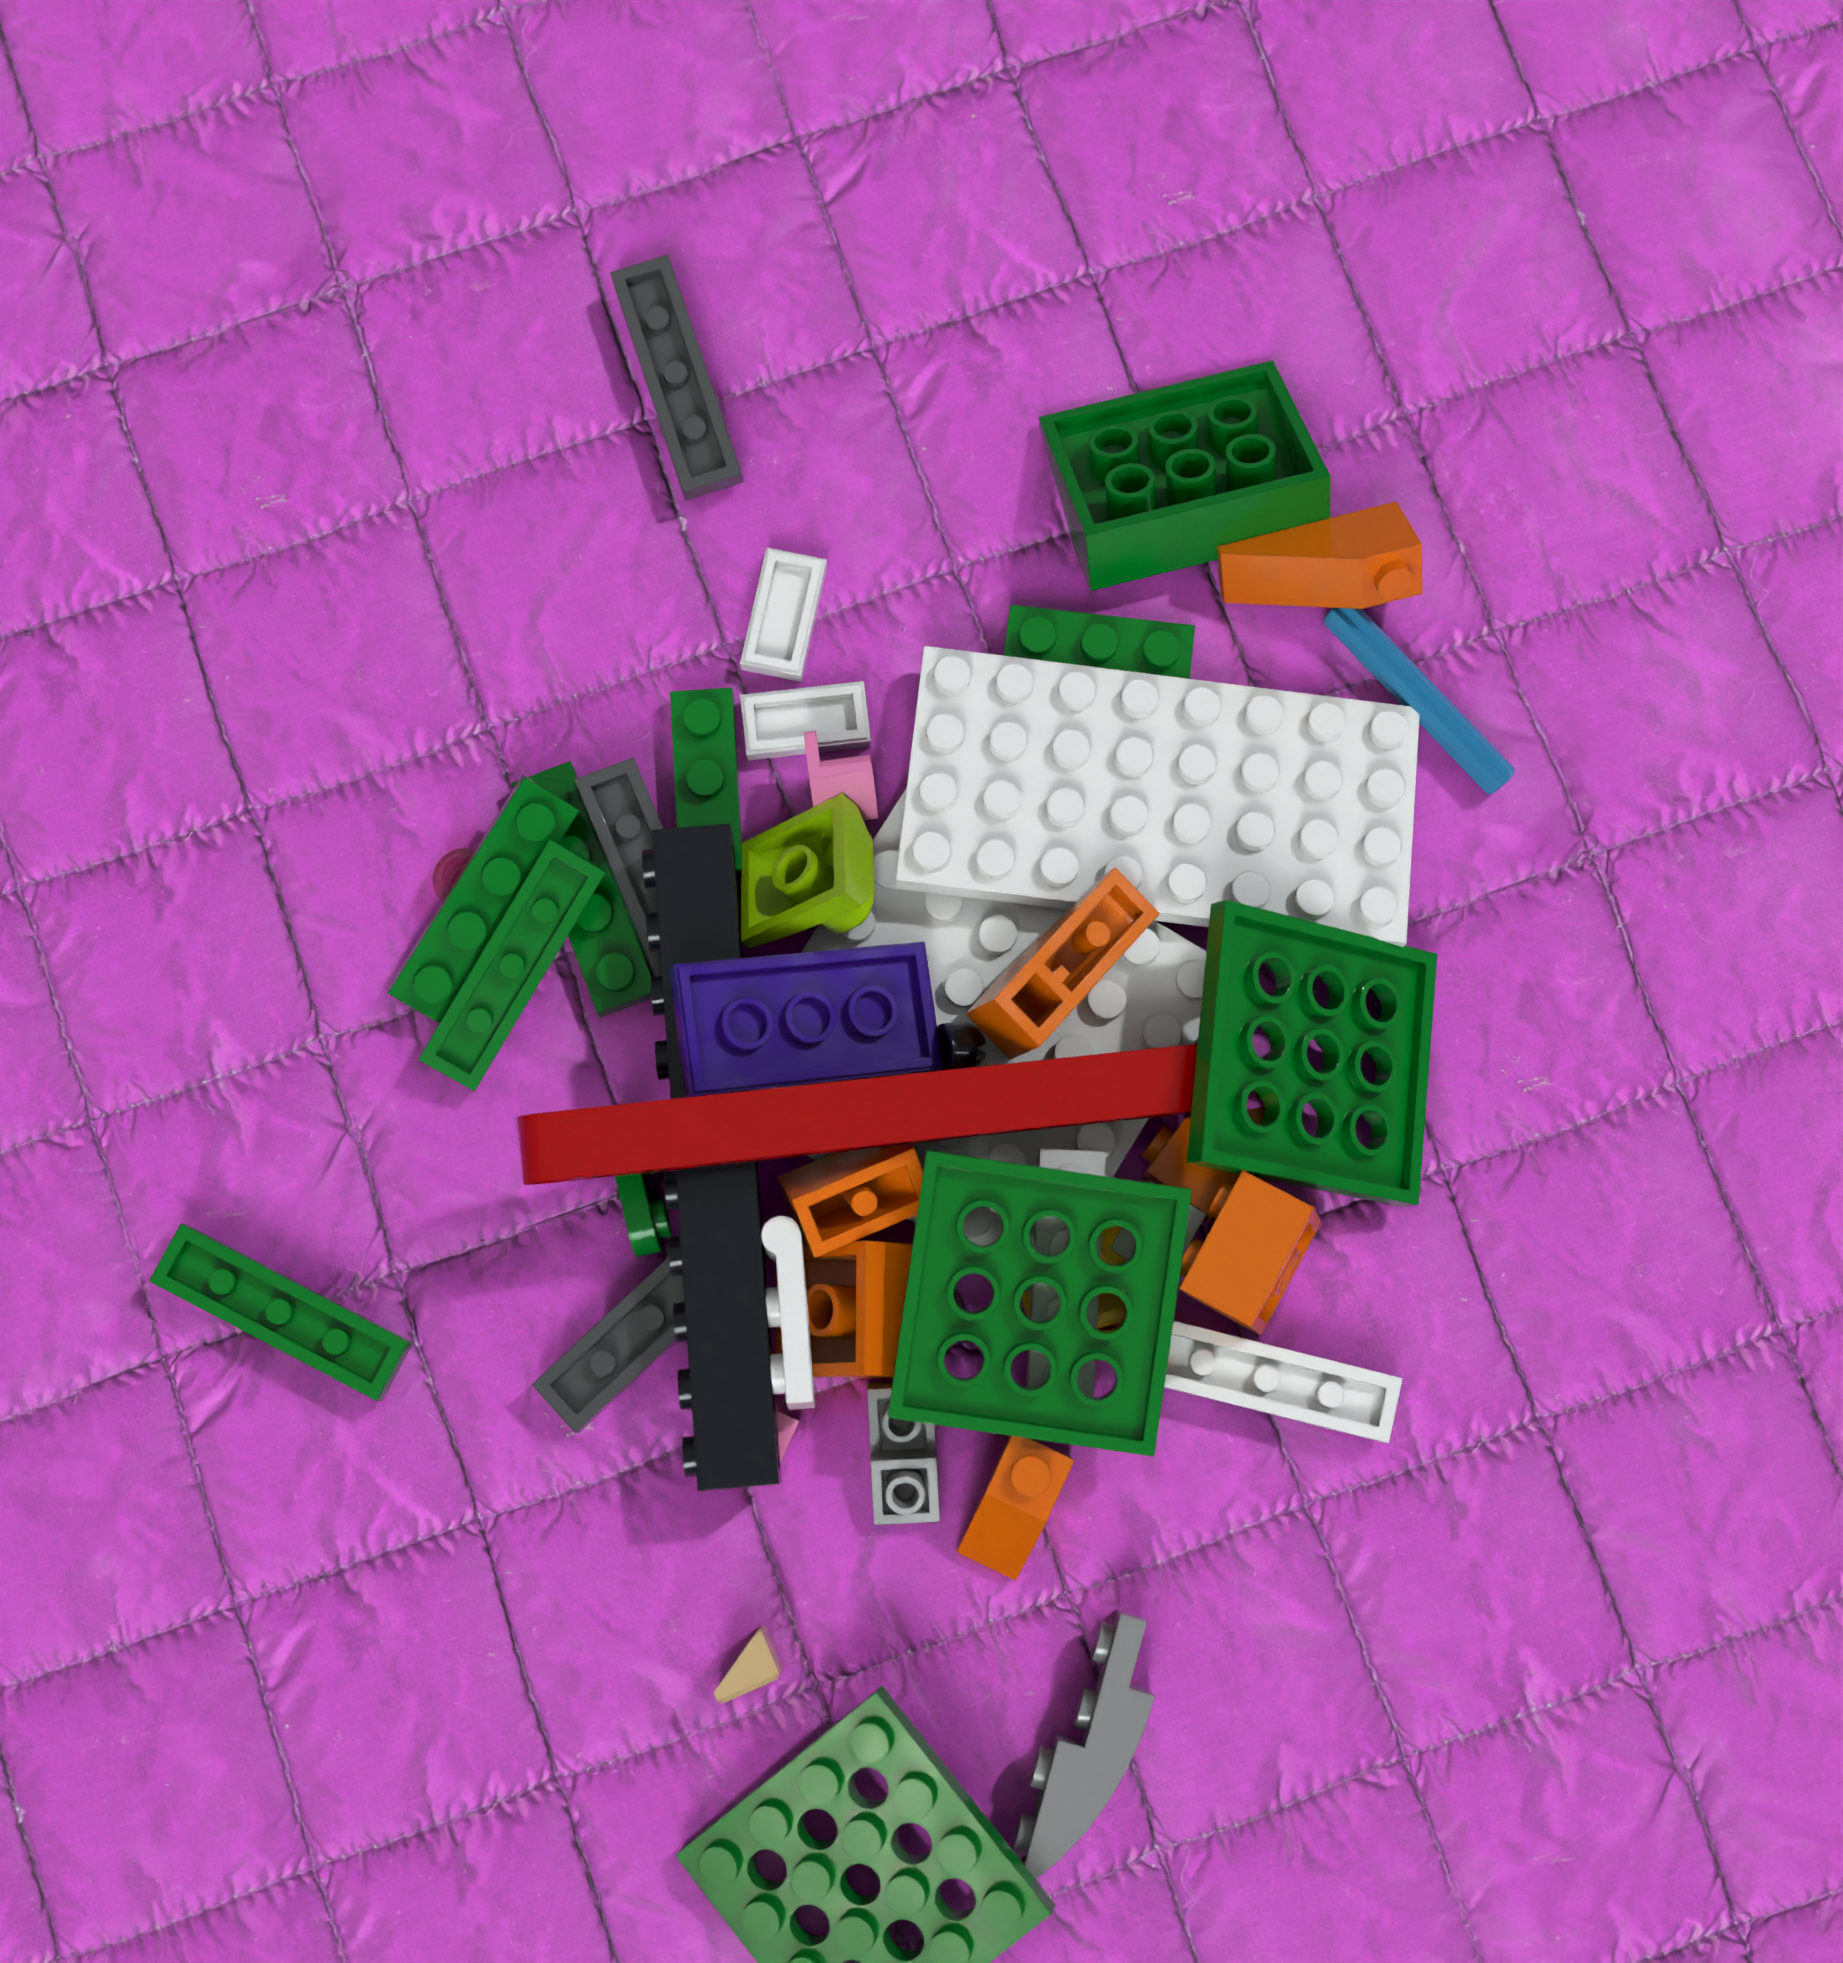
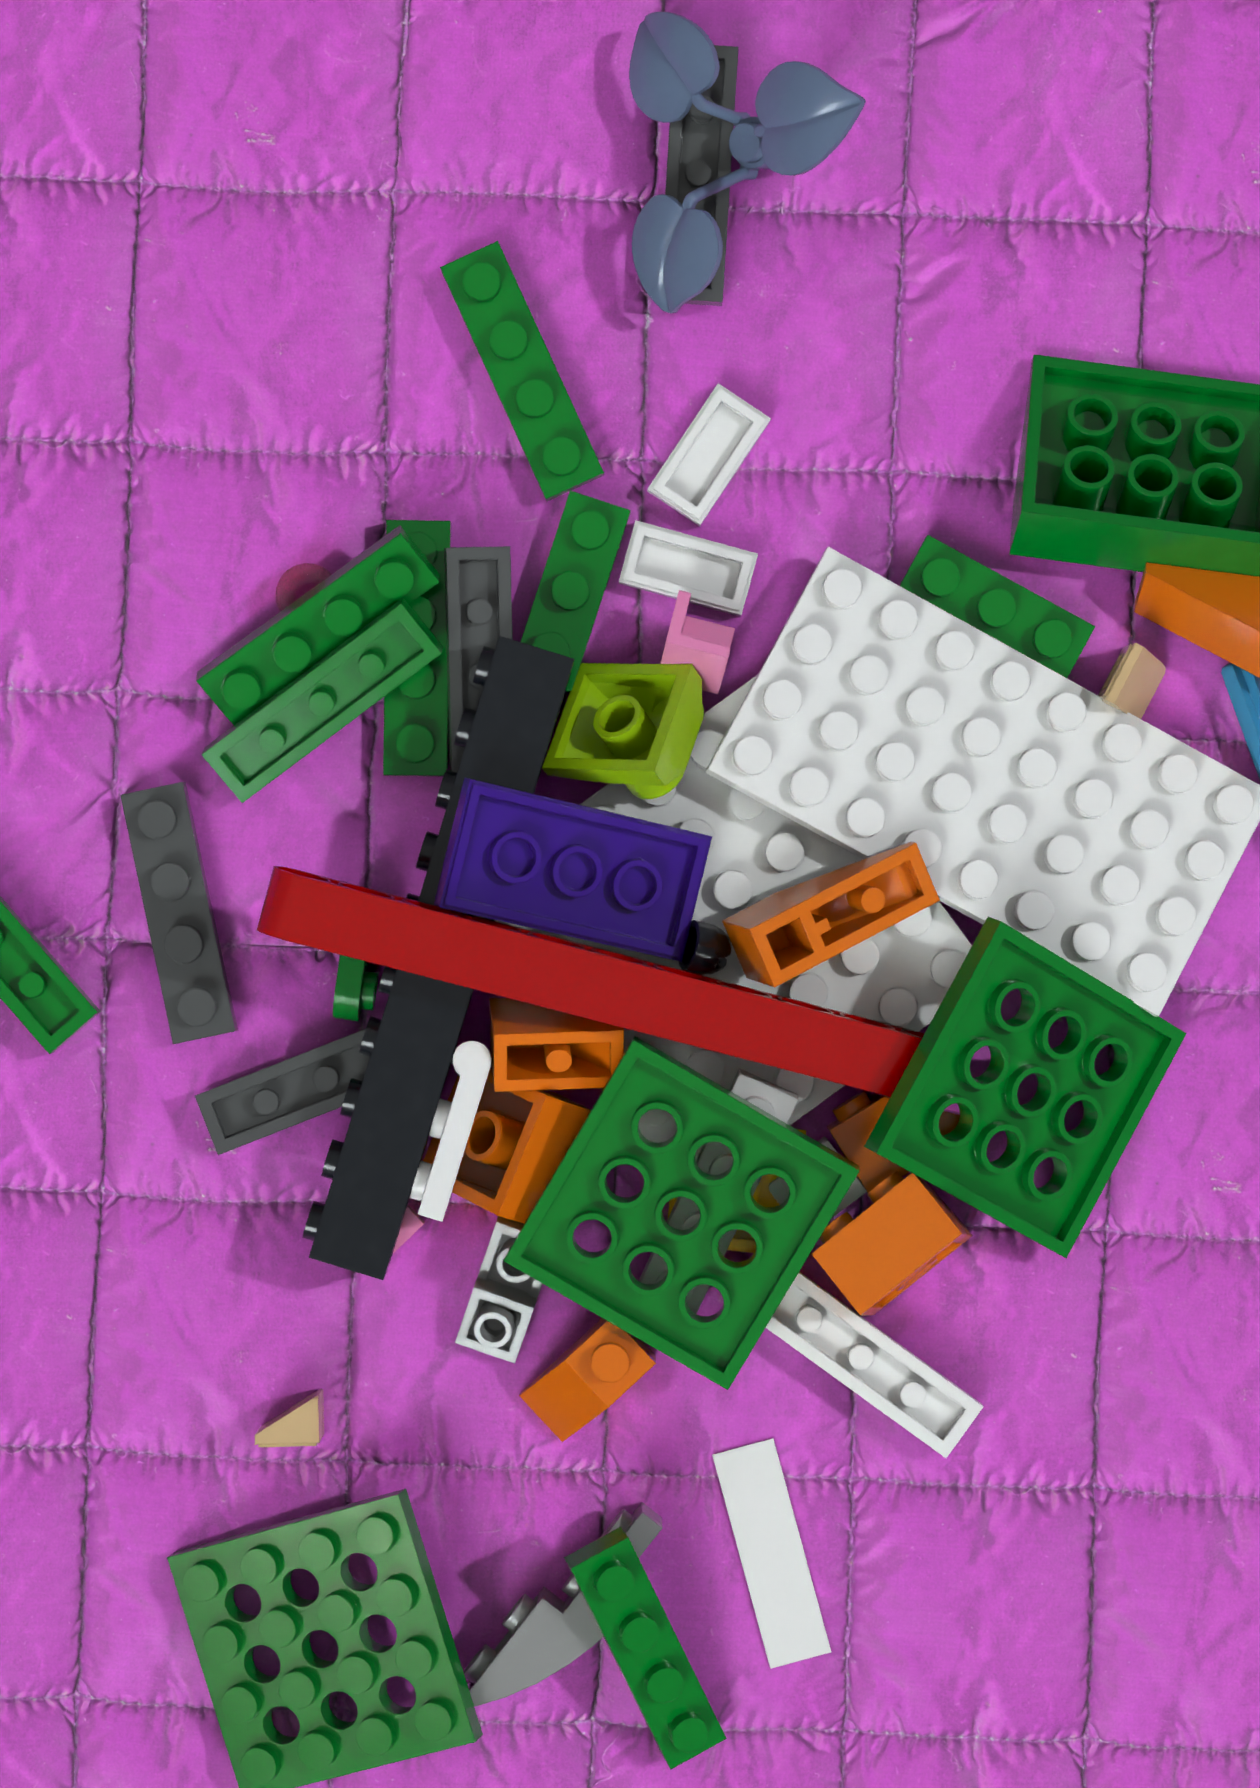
camera: 20 degrees right, 10 degrees up
none -> dark grey plate [120,782,238,1044]
none -> green plate [440,241,604,502]
none -> green plate [564,1527,727,1769]
none -> sand blue plant [629,11,866,313]
none -> white sticker [712,1438,831,1669]
none -> tan slope [1098,642,1166,719]

